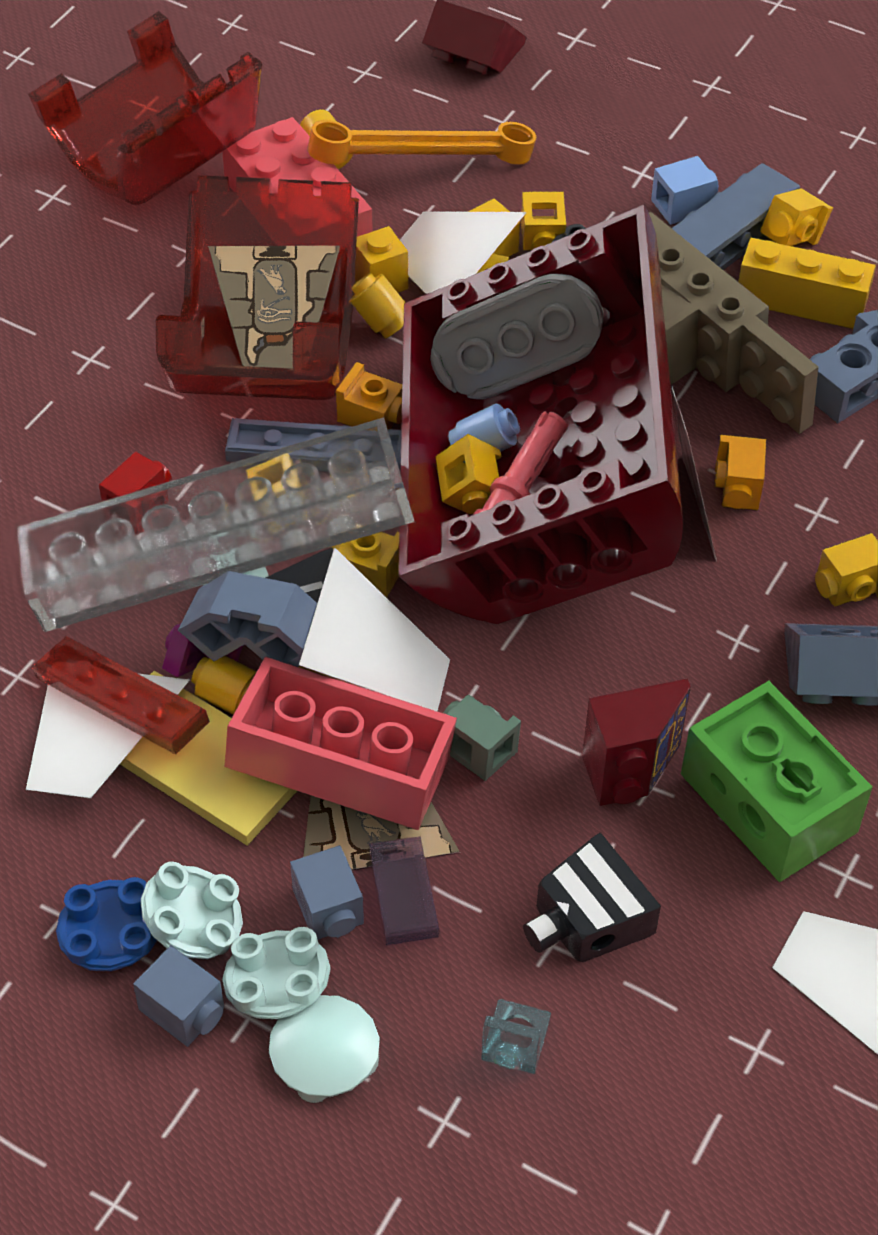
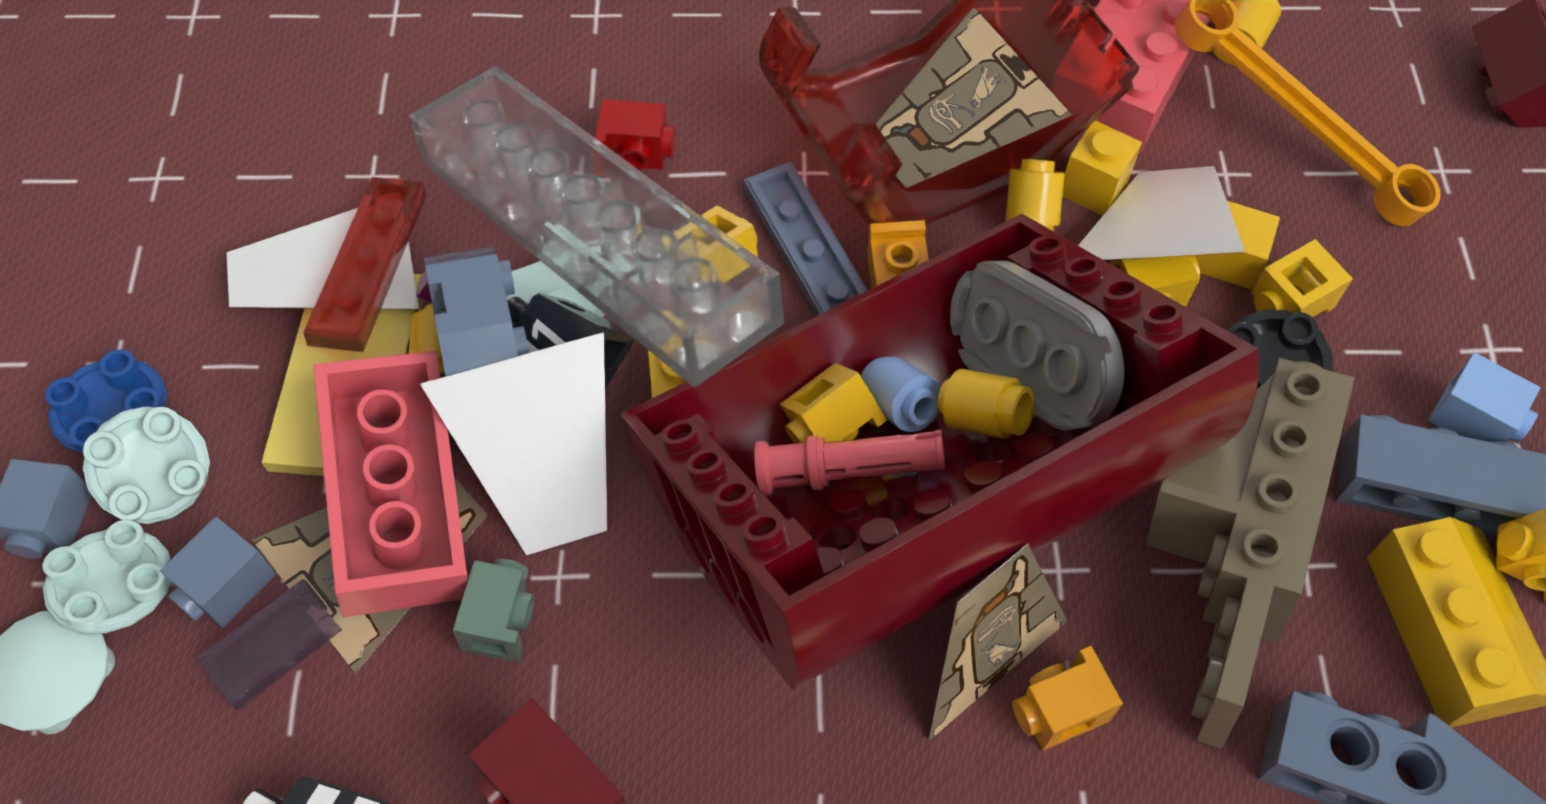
camera: 60 degrees right, 10 degrees up
none -> yellow brick [938,369,1035,439]

